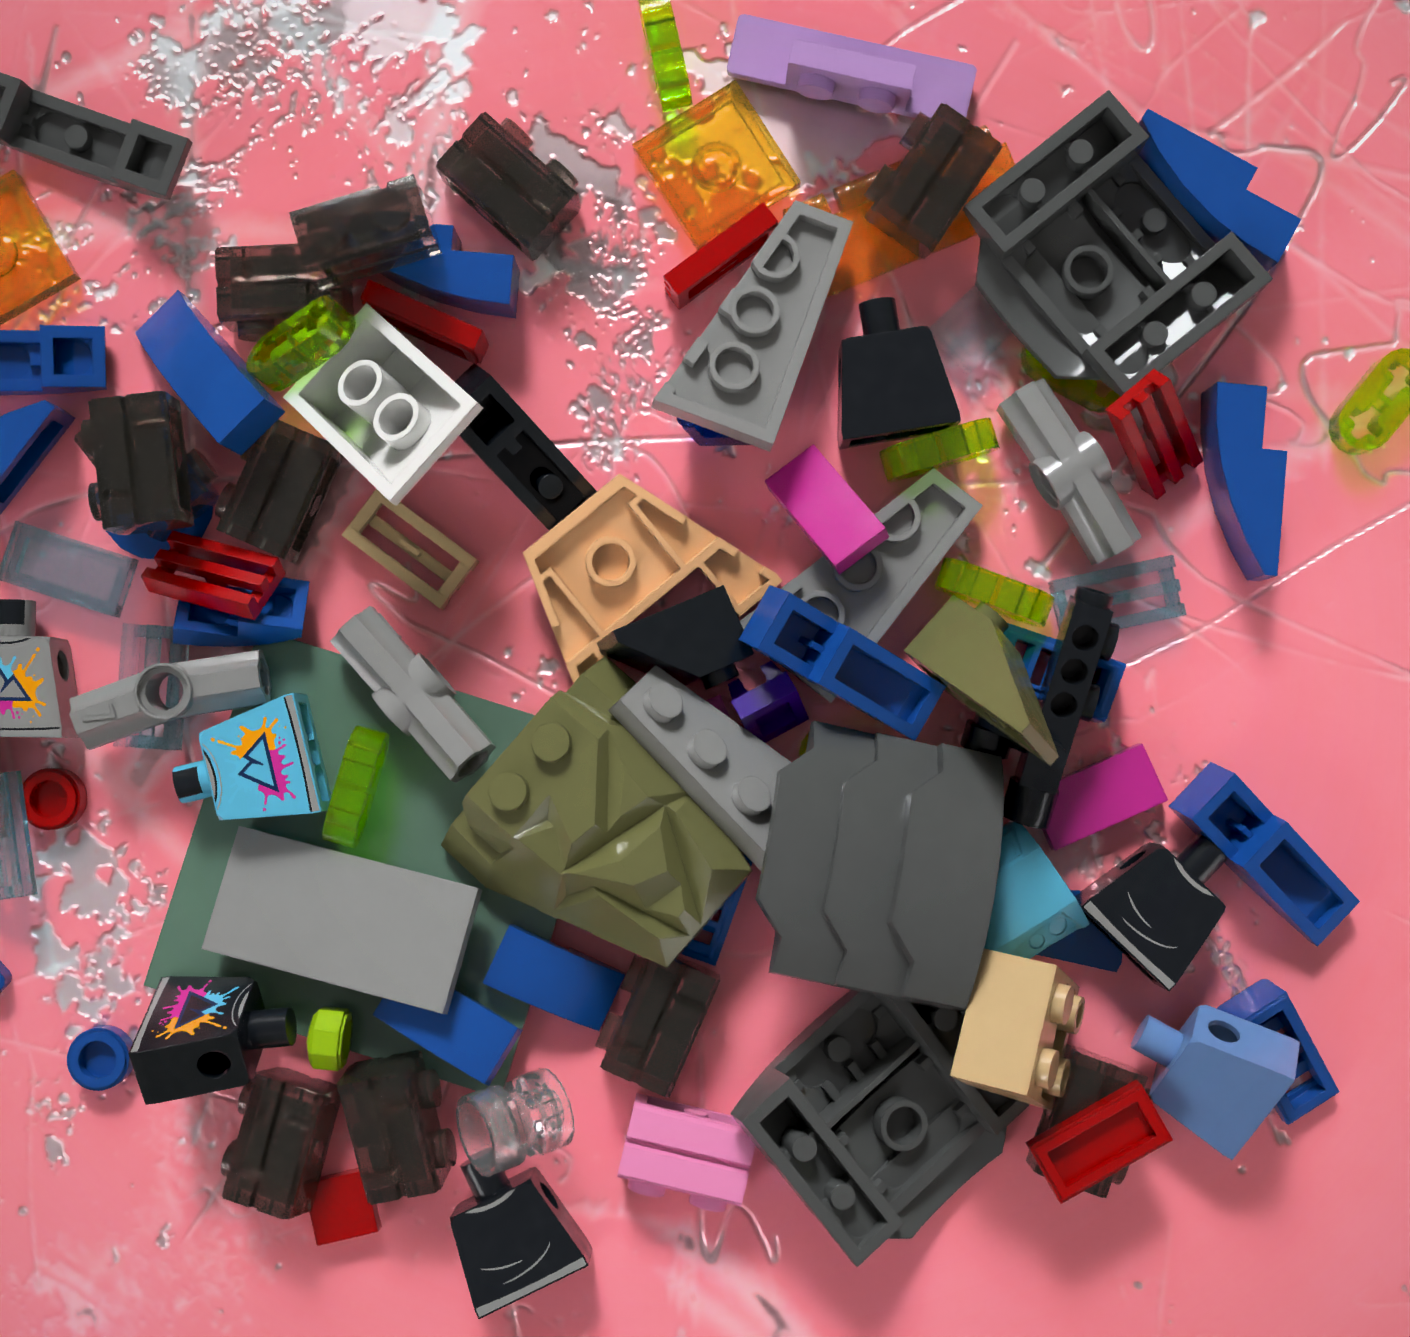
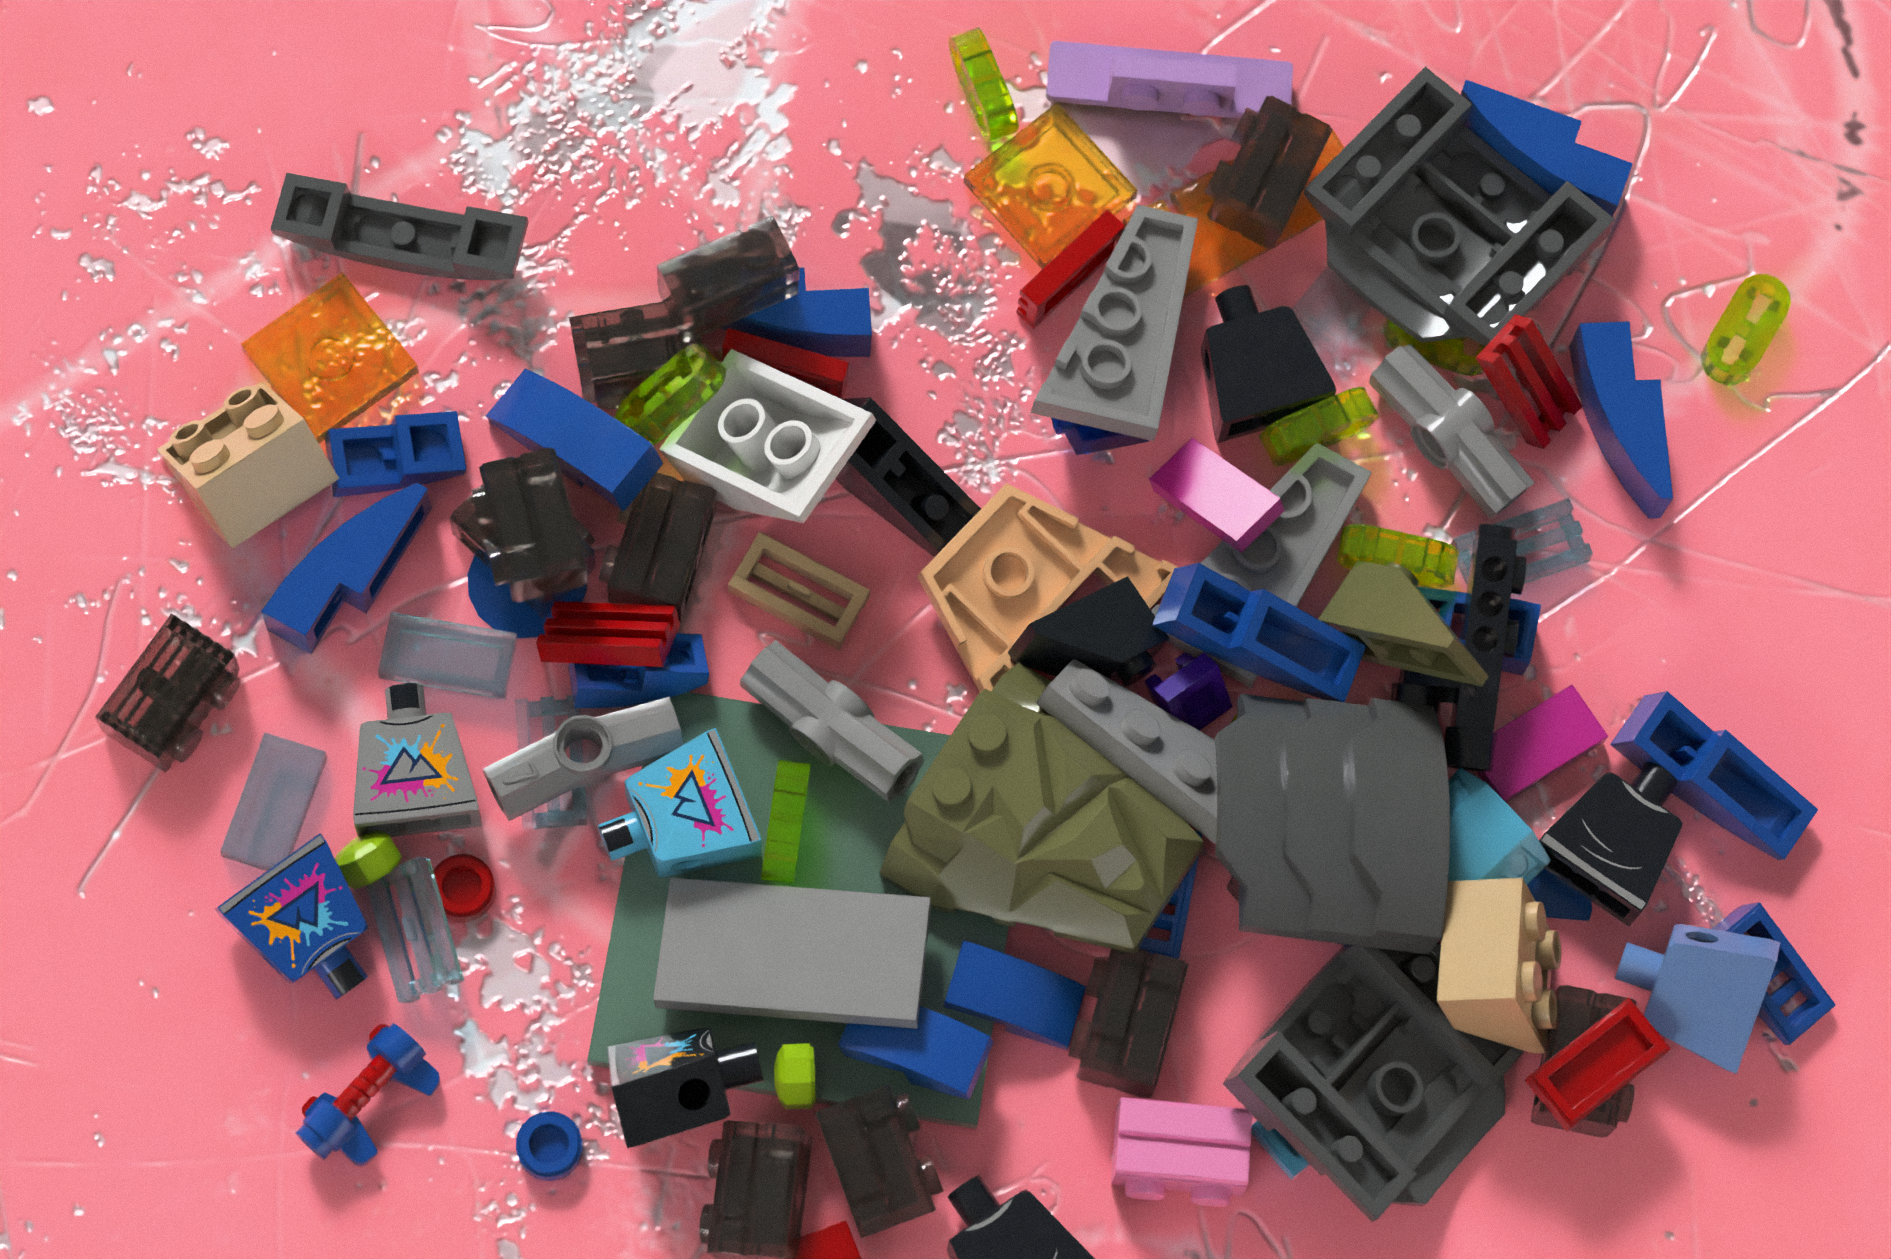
camera: 20 degrees left, 15 degrees down
clear smoke brick [435,111,581,261] -> none
clear wheel [456,1067,575,1177] -> none

